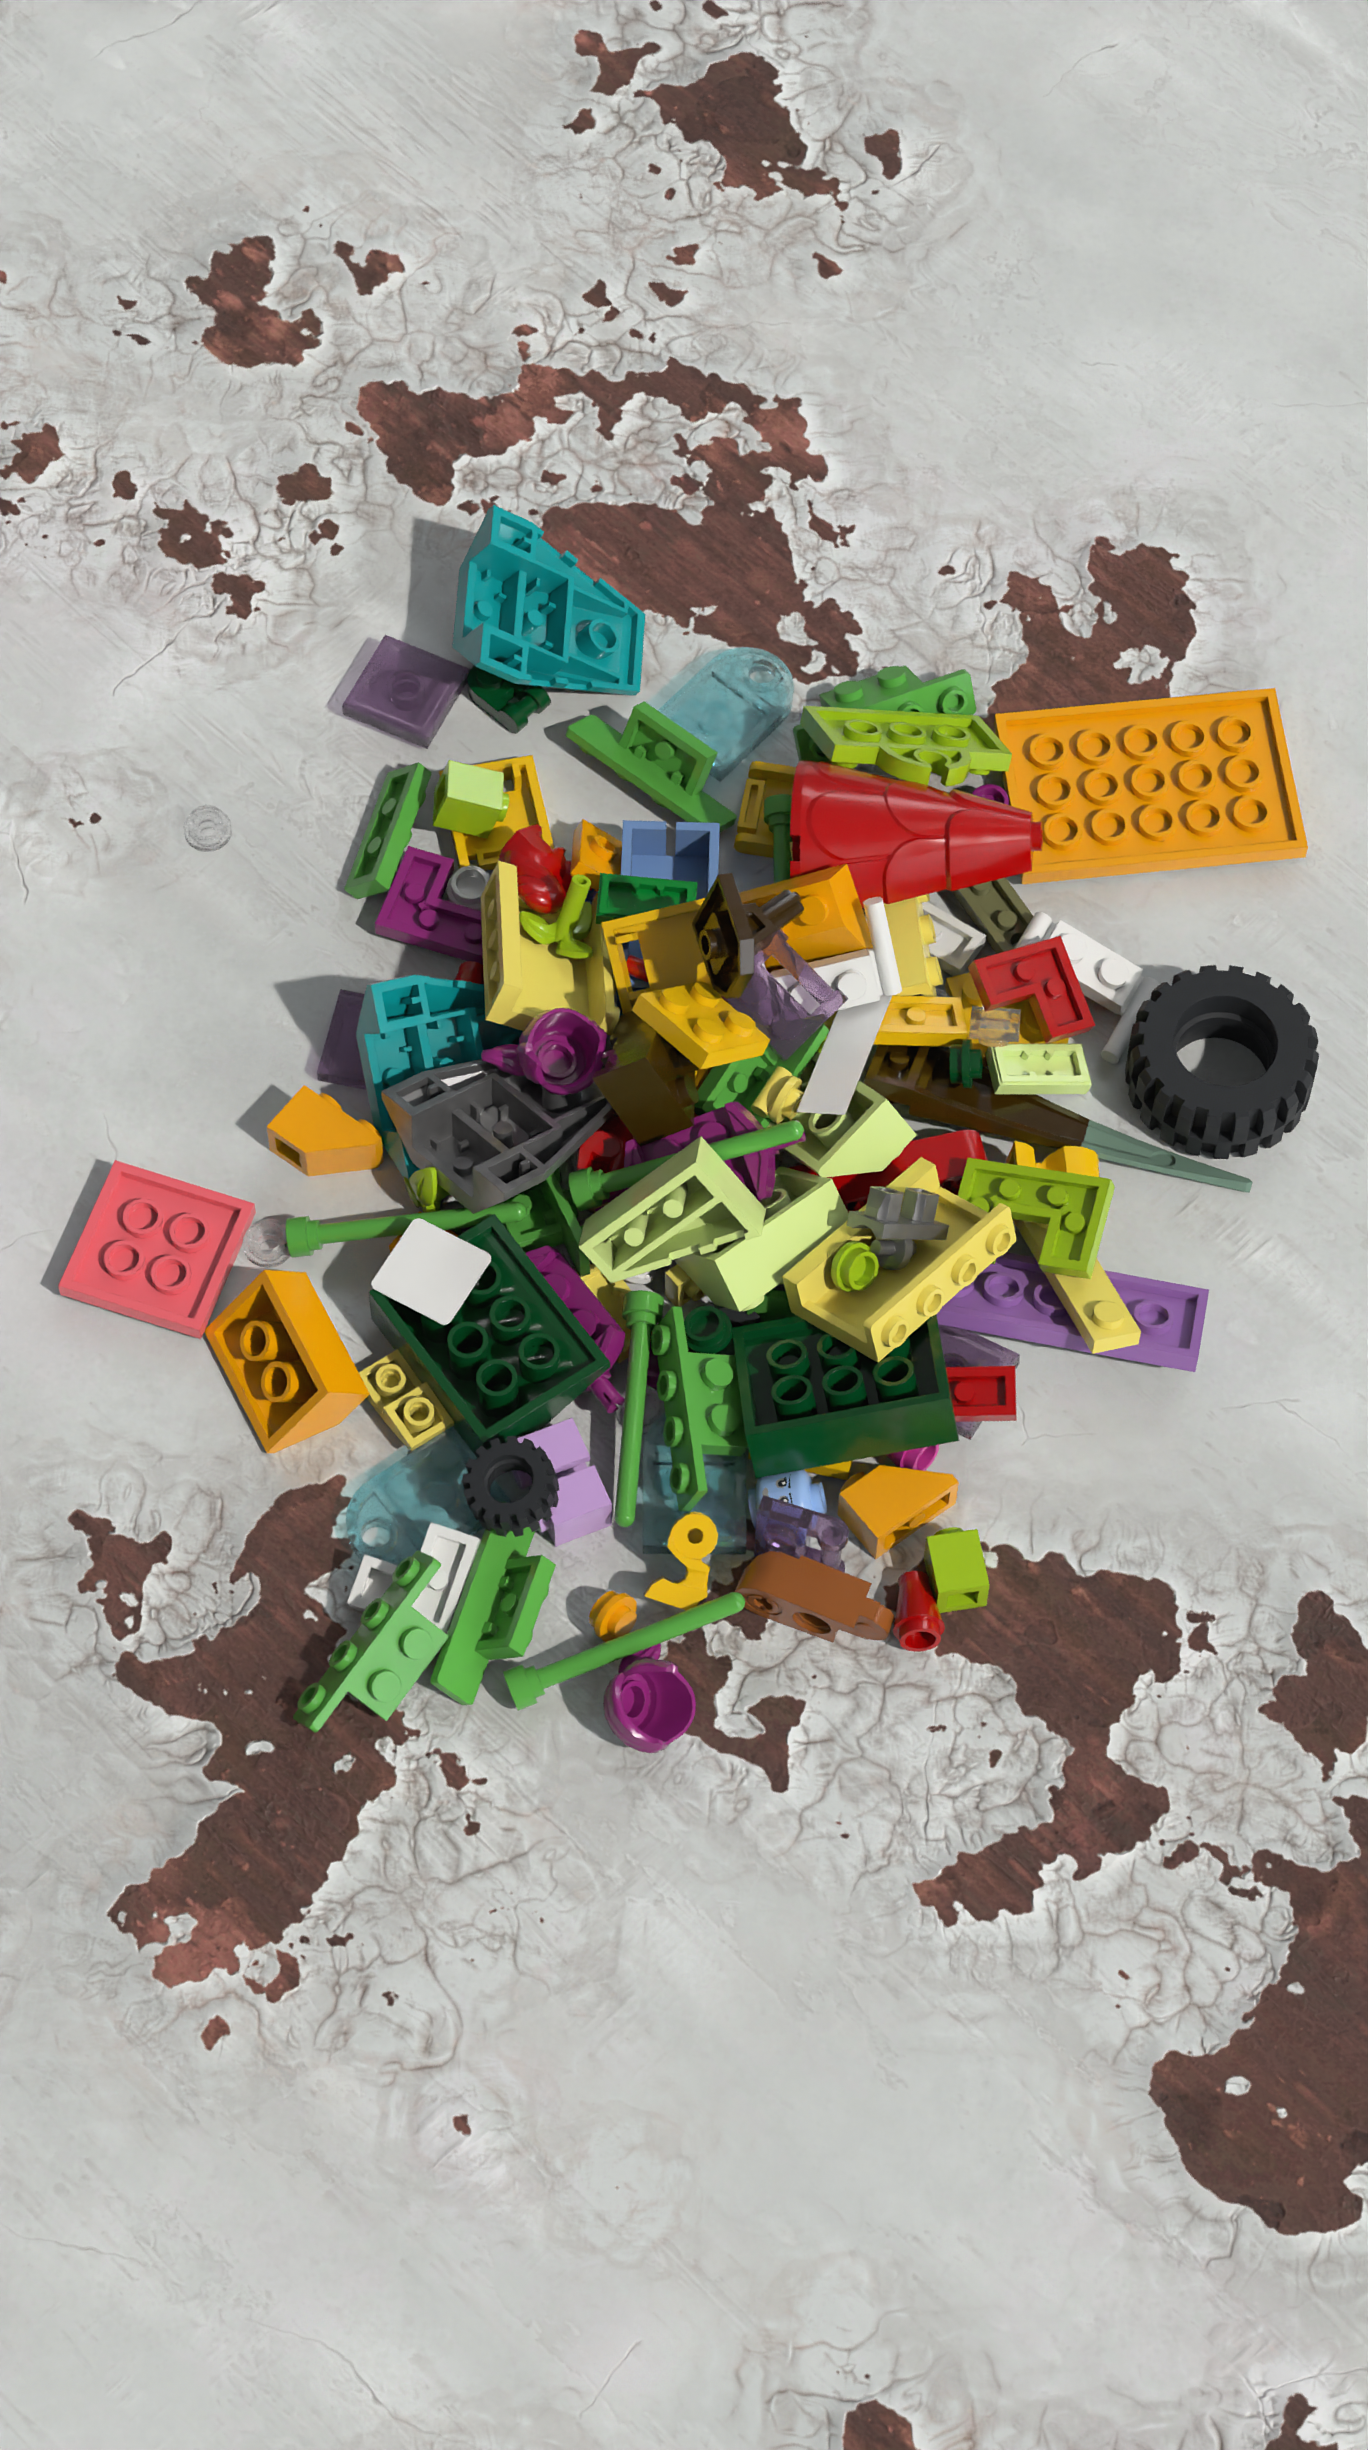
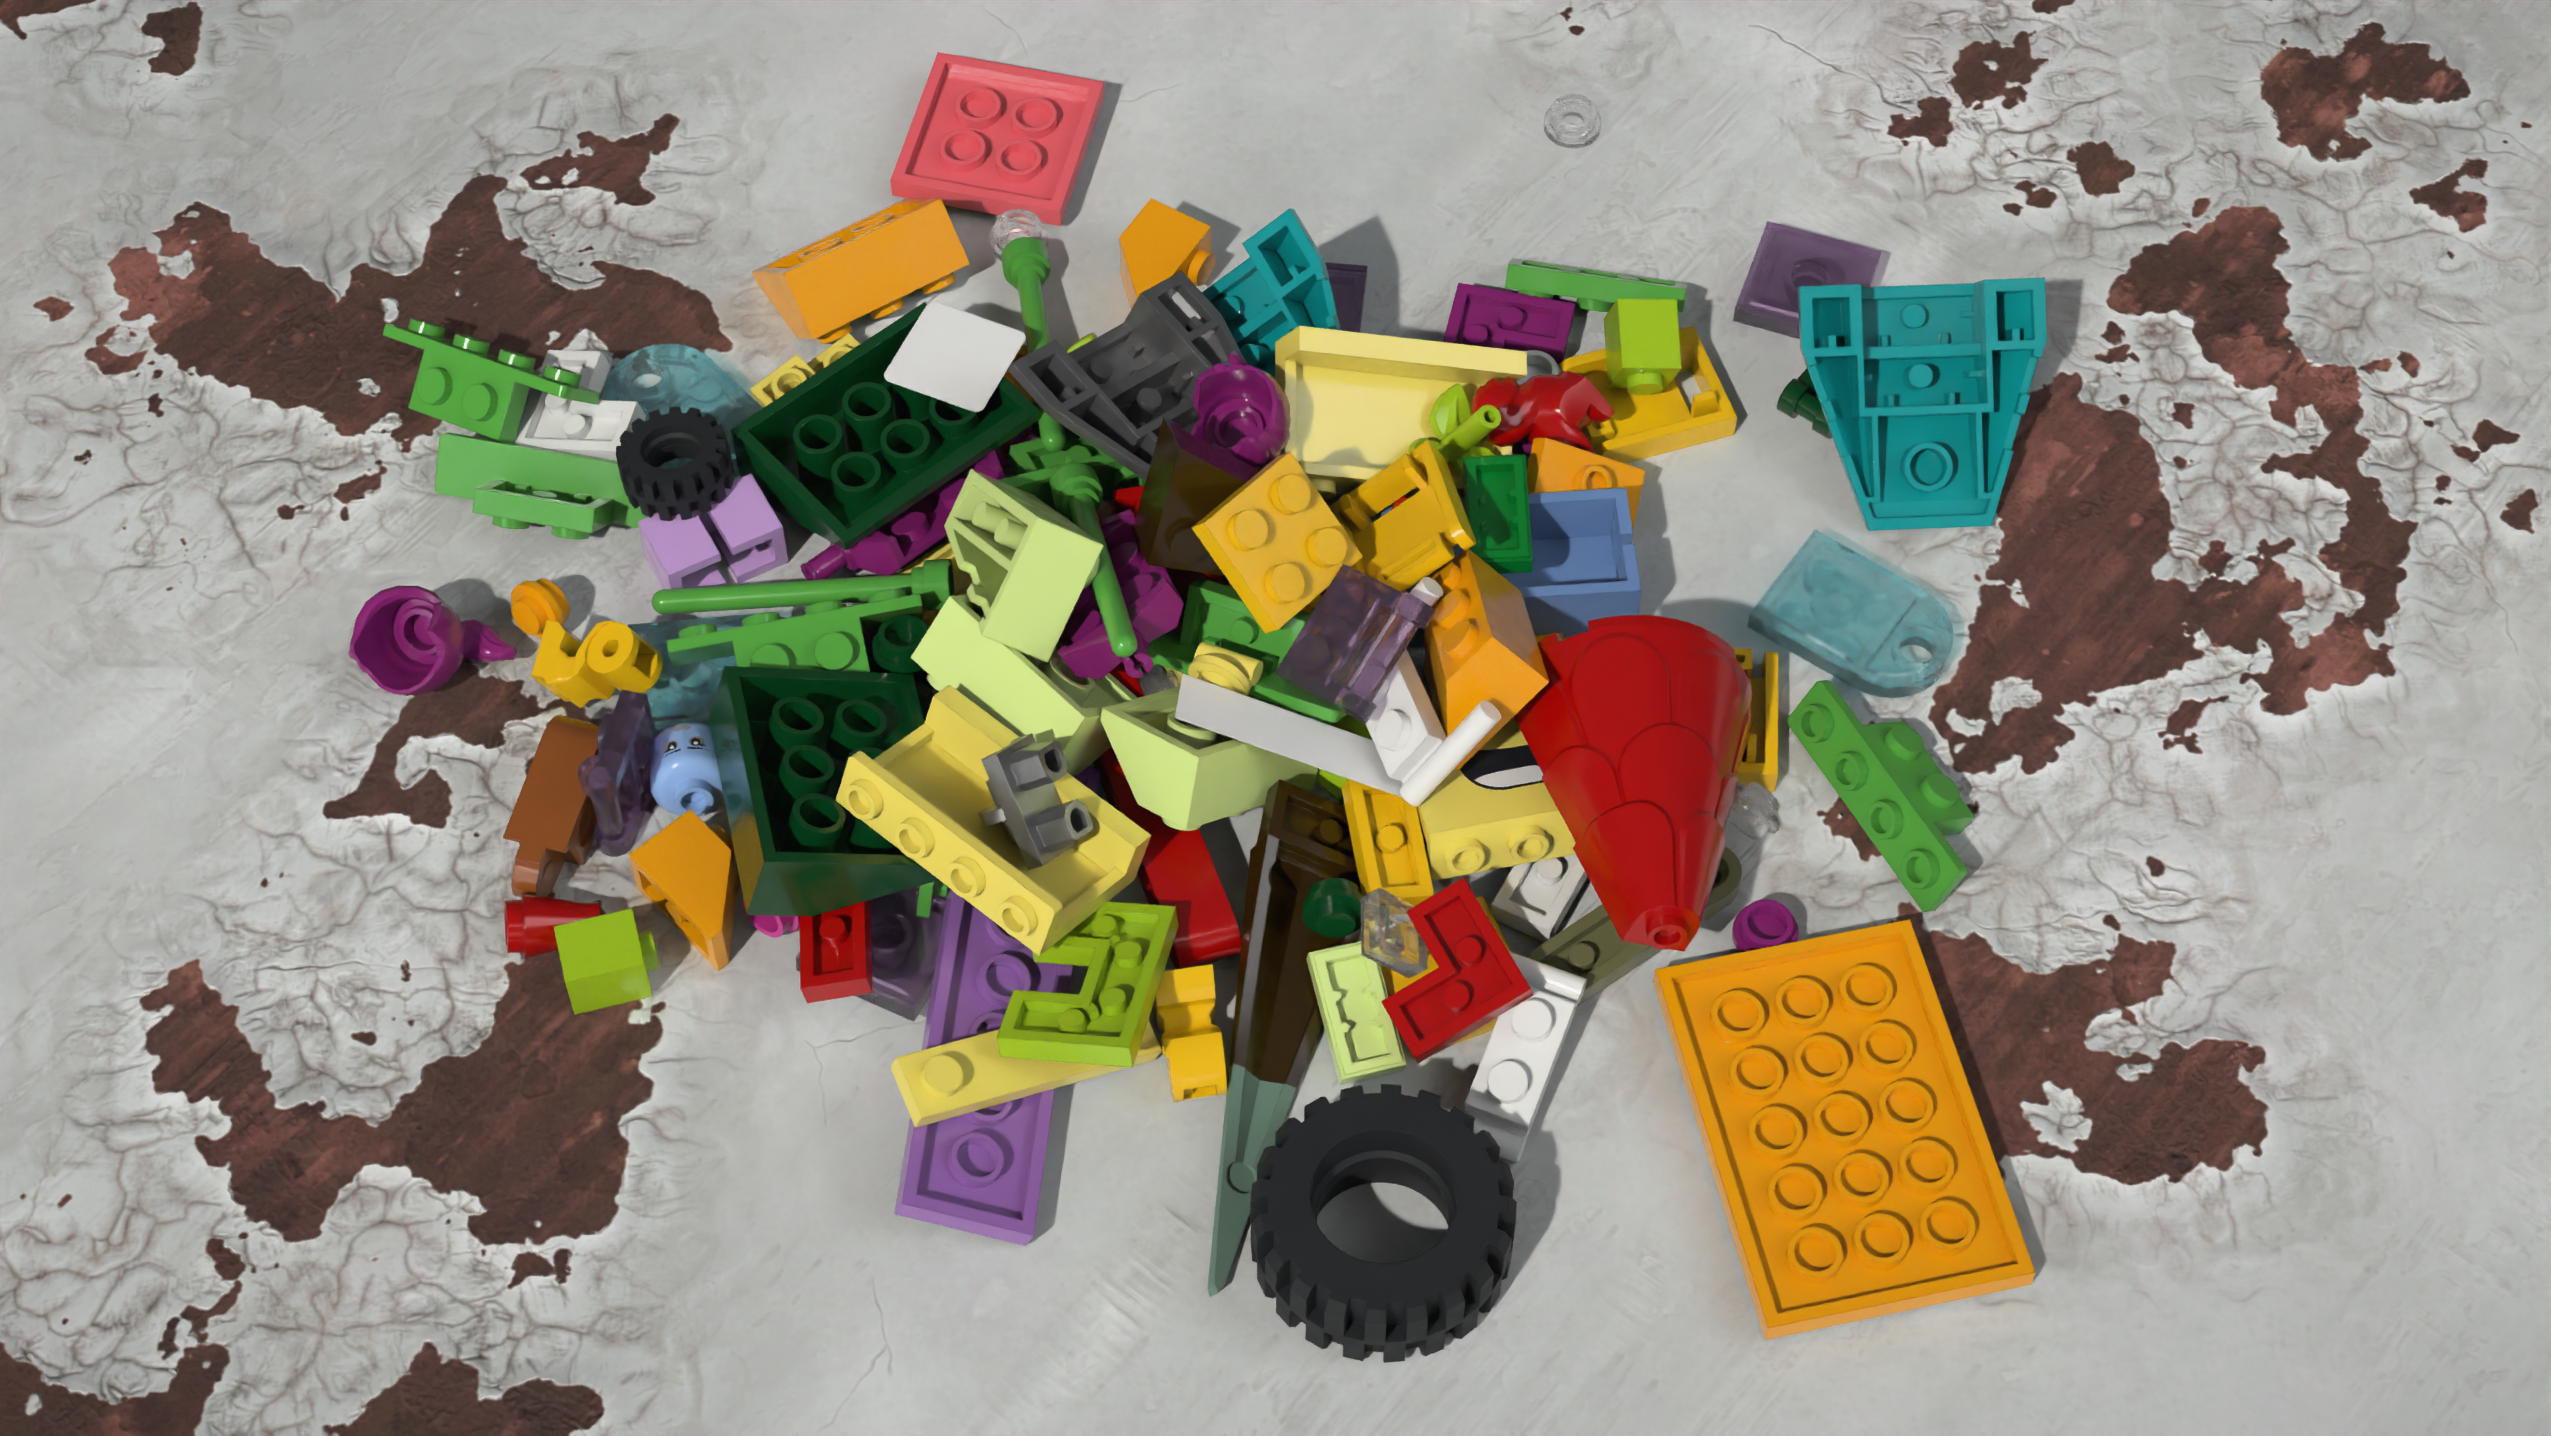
camera: 85 degrees right, 5 degrees down
bright green piece [503,1592,745,1711] -> none
bright green bracket [565,701,737,833] -> none
dark brown piece [692,873,804,999] -> none
lime plate [800,706,1012,787] -> none
lime plate [831,1241,879,1292] -> none

